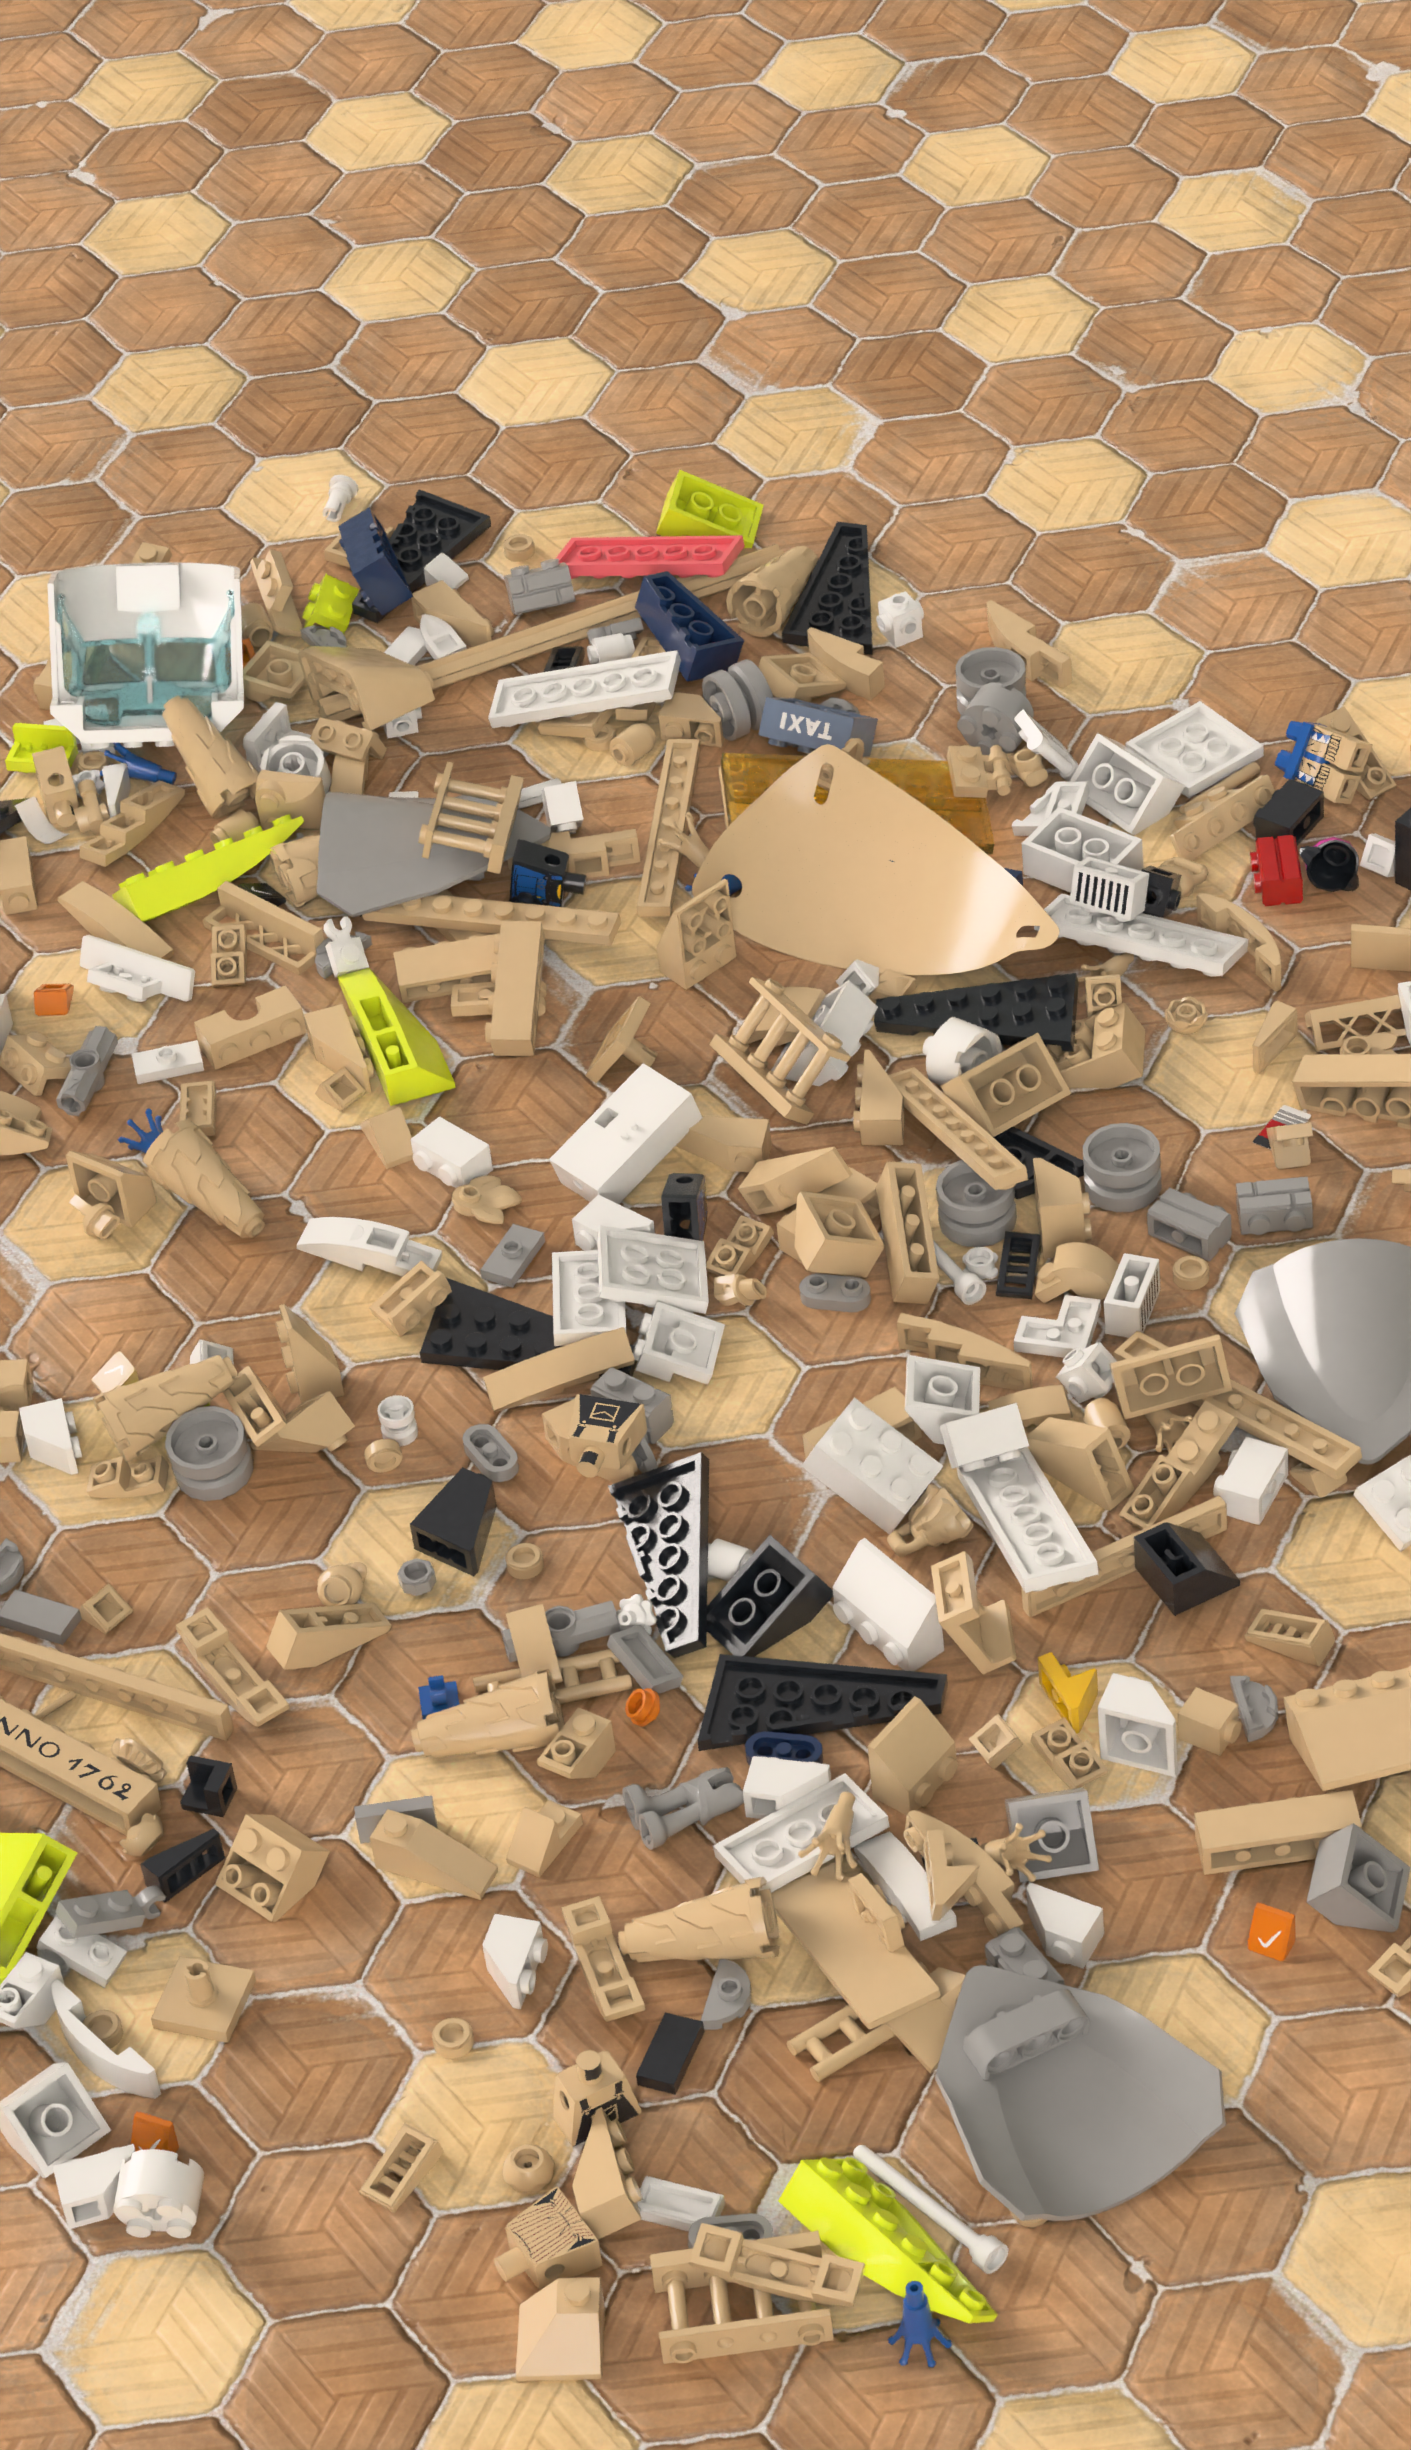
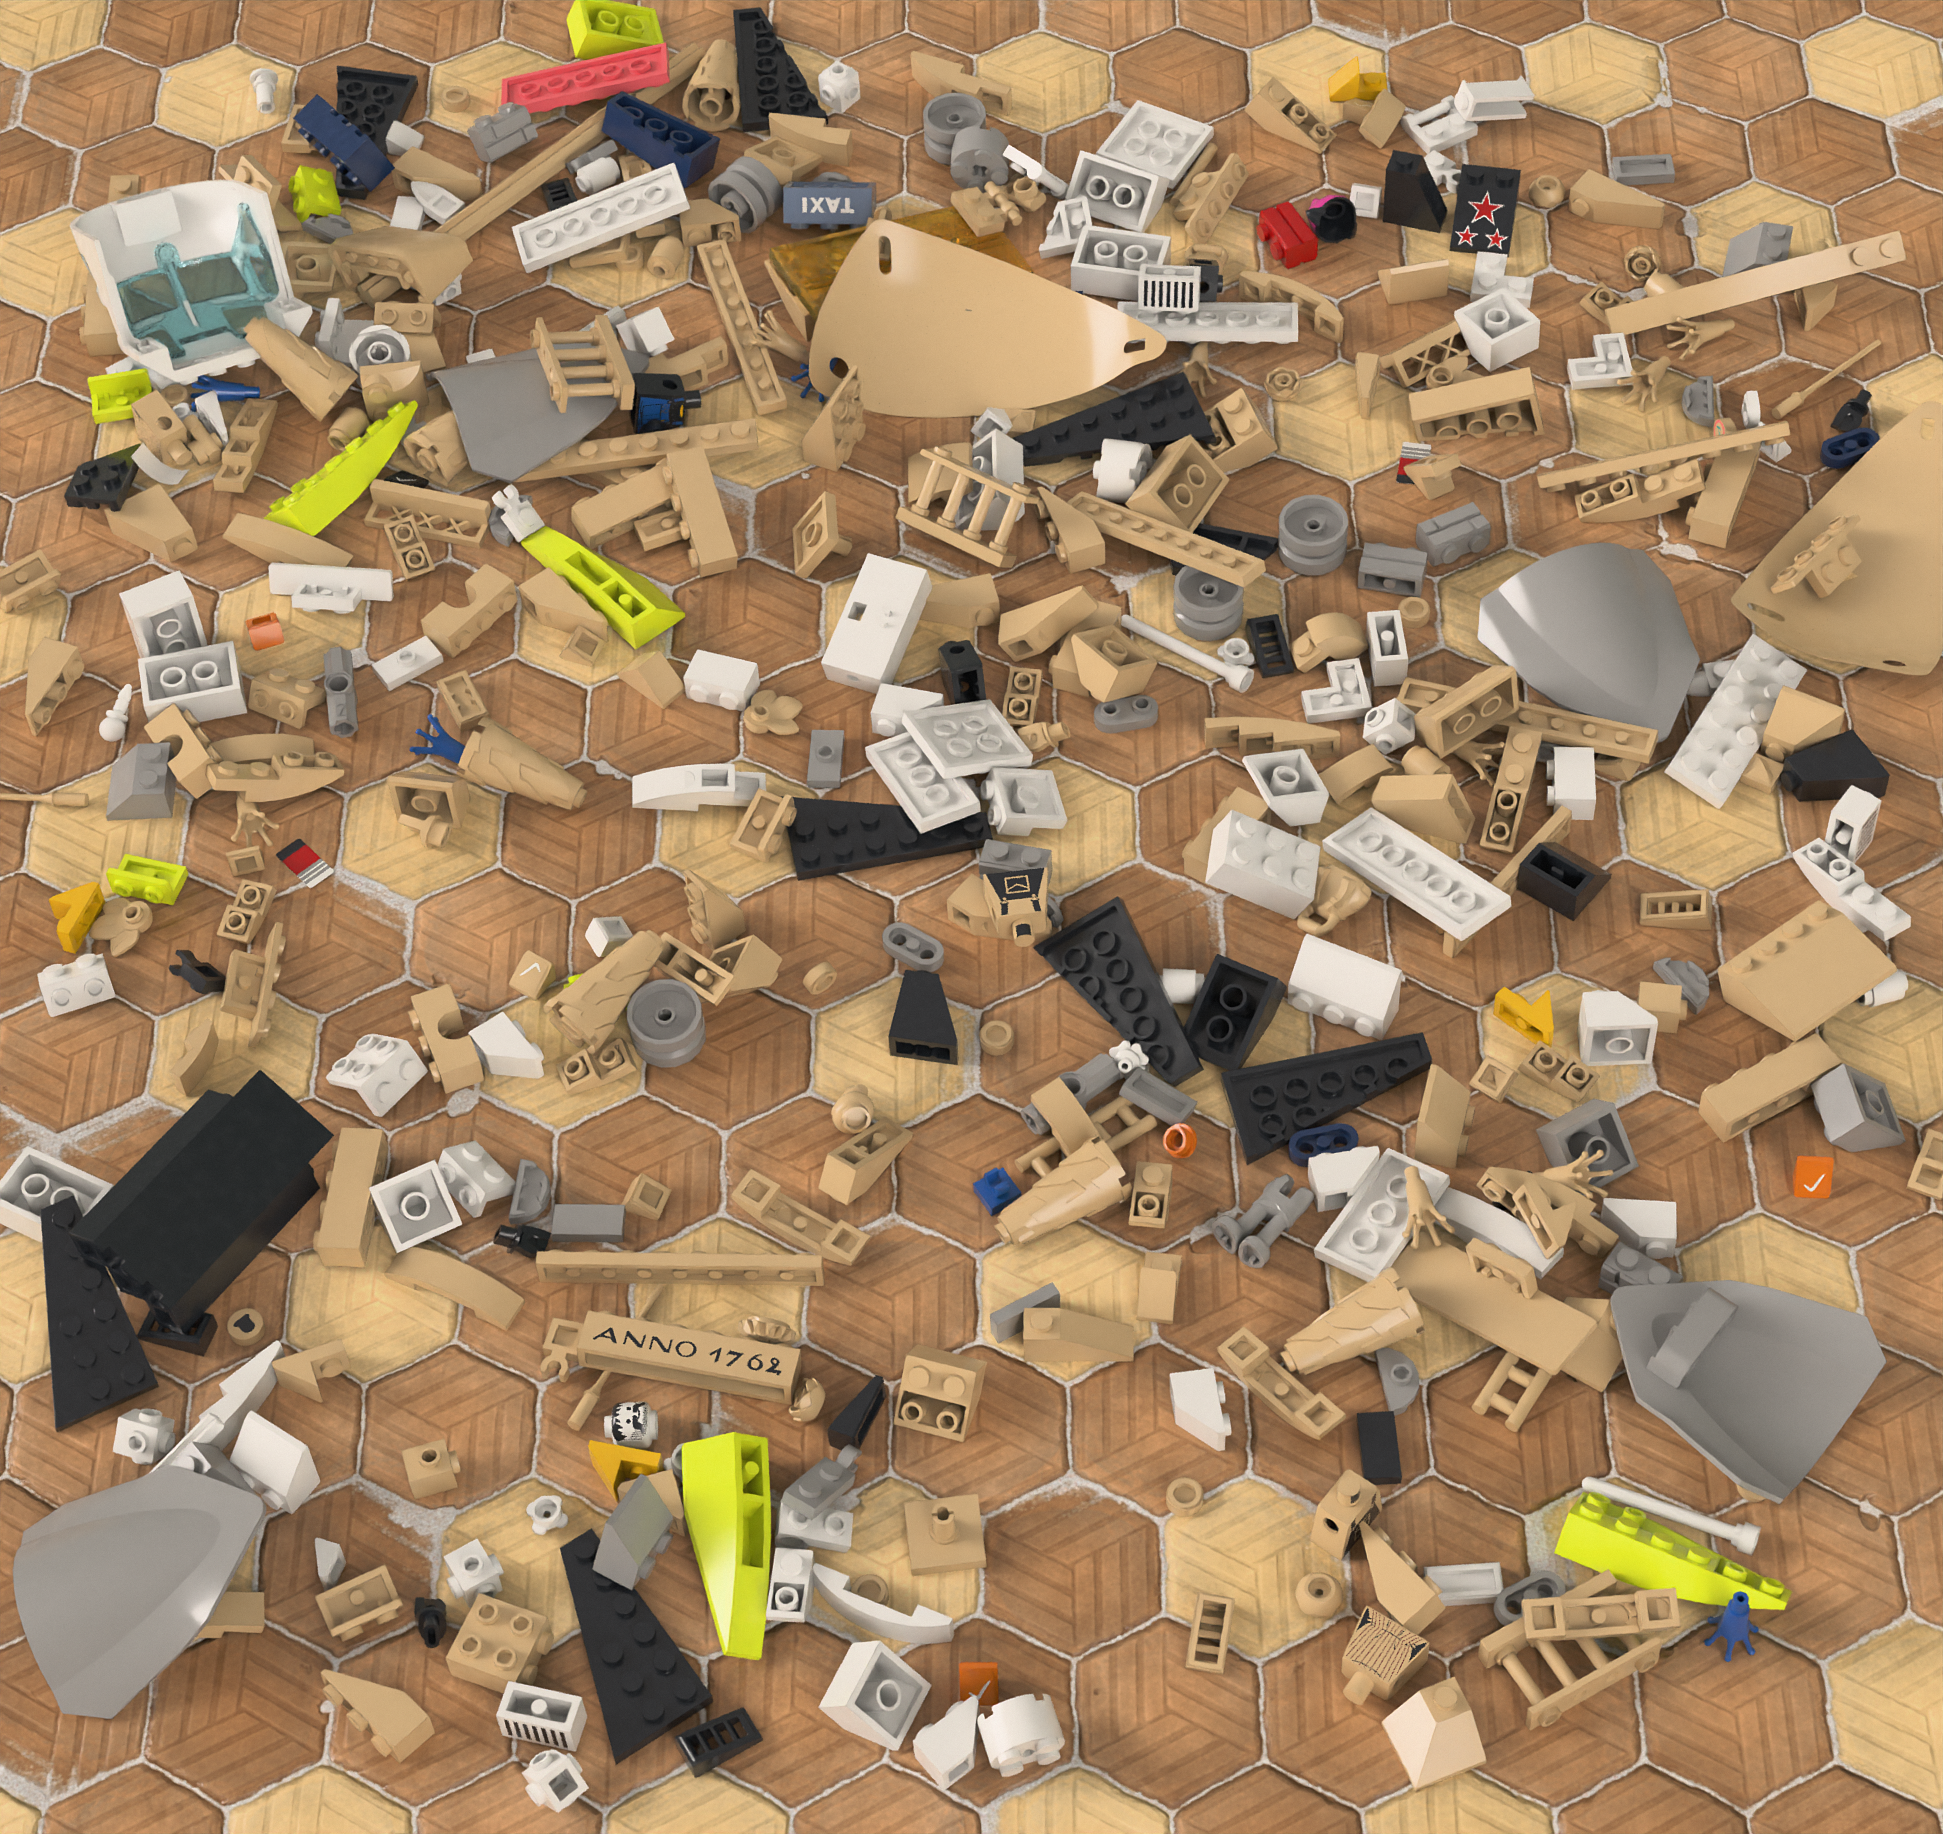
camera: 25 degrees left, 10 degrees up
black panel [180,1756,237,1817] -> none
white wheel [377,1395,418,1446] -> none
light grey tile [397,1558,436,1596] -> none
tan slope [483,1327,635,1412] -> none
tan brick [876,1161,939,1304] -> none
tan panel [931,1551,1016,1674] -> none
white brick [939,1403,1029,1473] -> none
tan slope [1033,1158,1092,1259] -> none
tan slope [1085,974,1122,1017] -> none
black brick [1253,779,1324,846] -> none
hips [1275,721,1373,804] -> none

